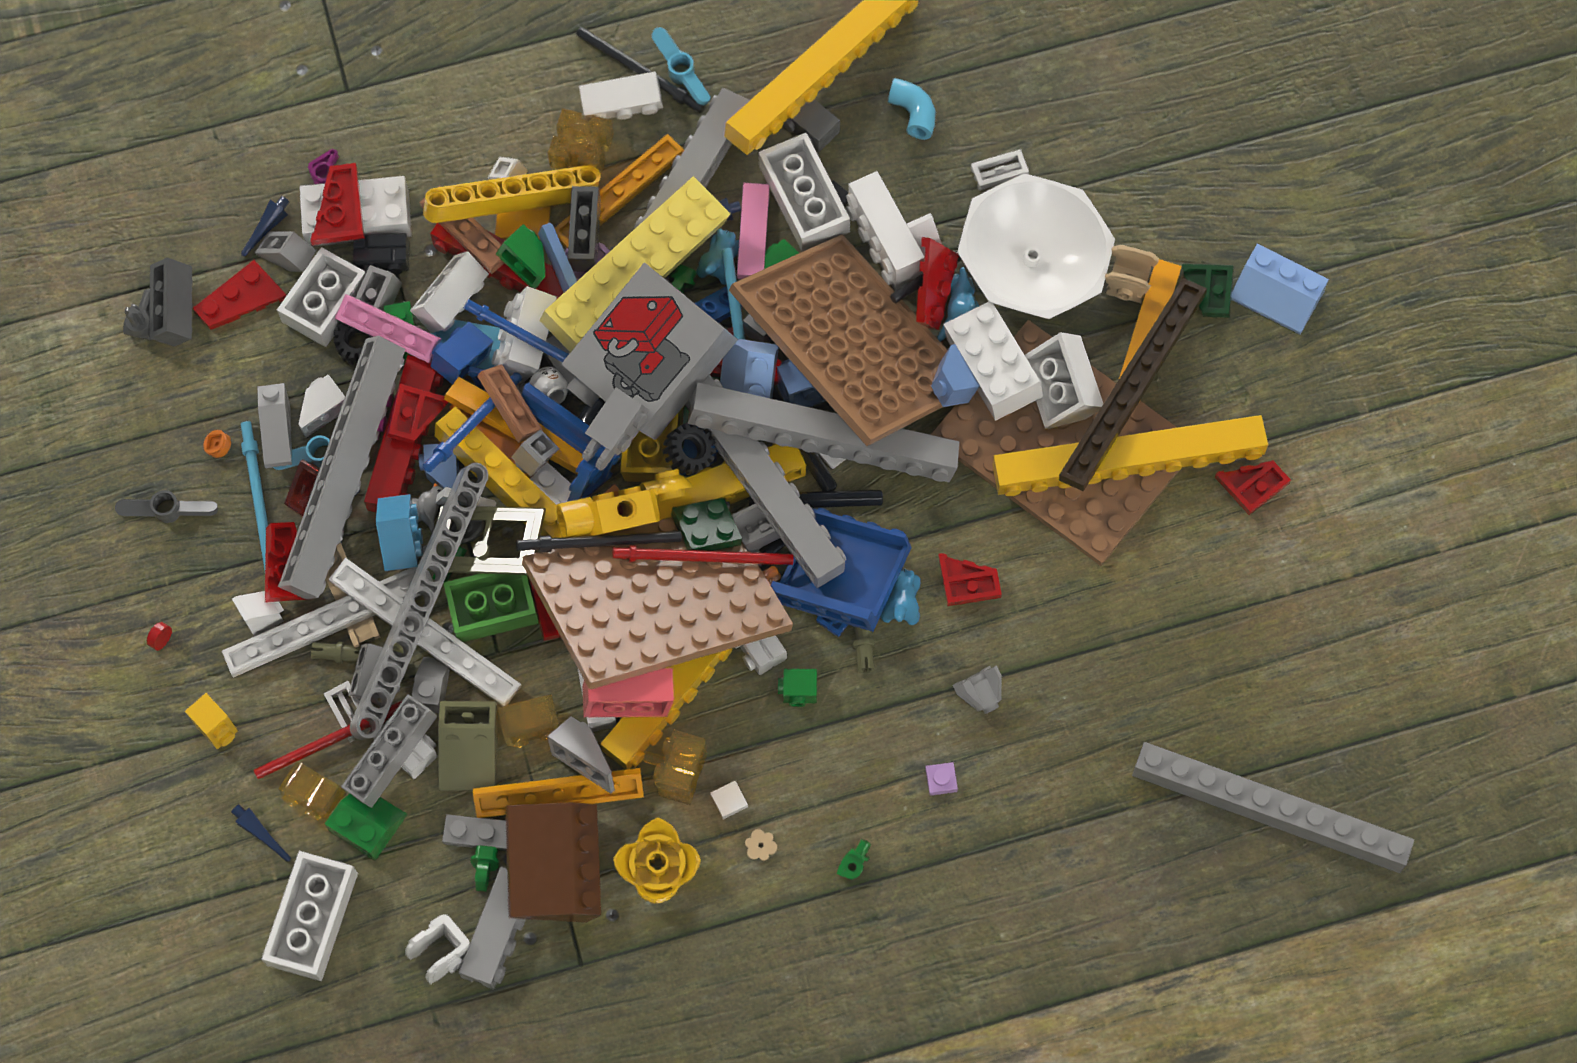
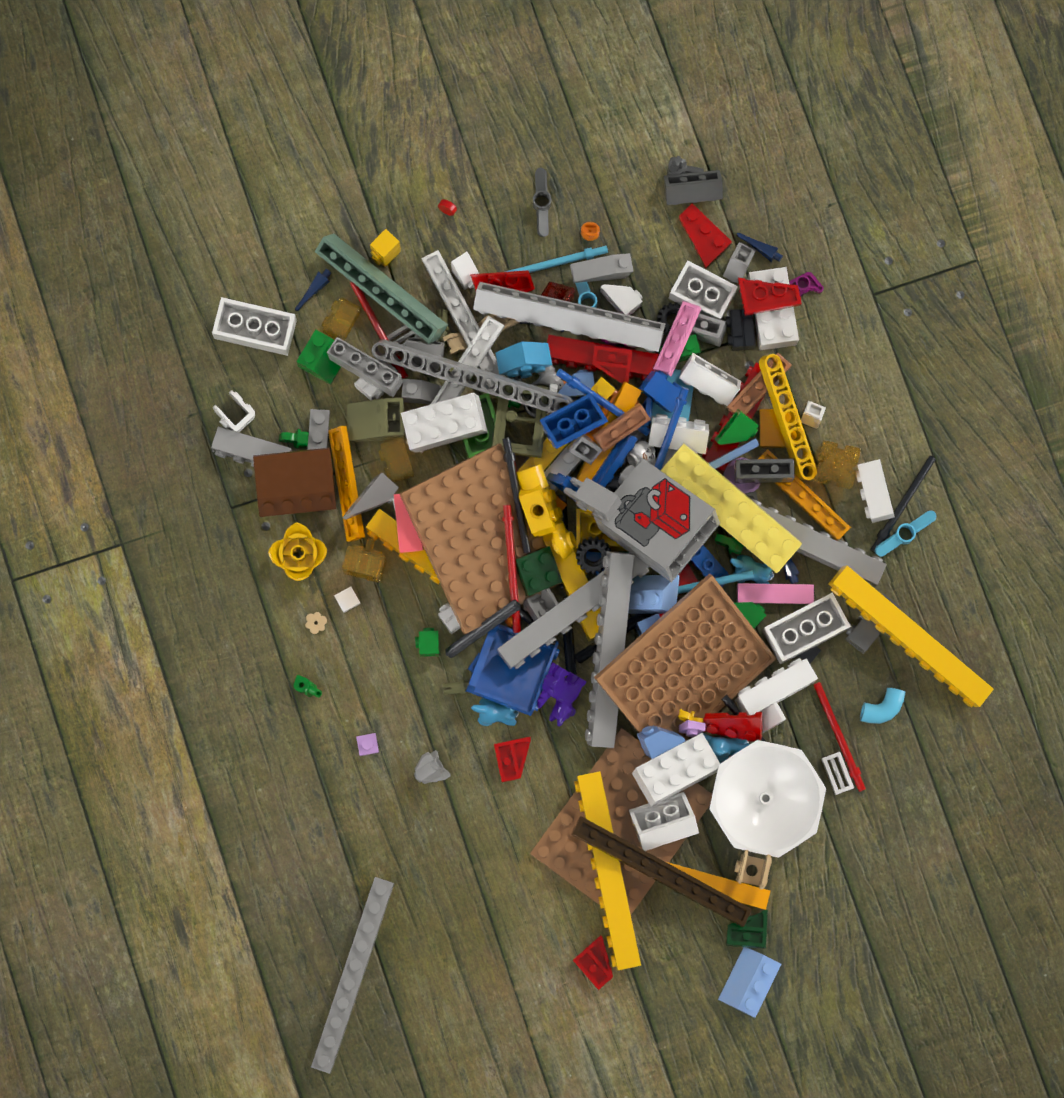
camera: 80 degrees right, 10 degrees up
none -> sand green brick [315,234,448,344]
none -> white brick [401,392,488,453]
none -> black axle [445,600,521,658]
none -> dark purple animal [537,662,586,727]
none -> blue slope [540,393,608,449]
none -> yellow piece [678,709,703,723]
none -> lavender plate [679,720,705,737]
none -> red bar [813,682,866,792]

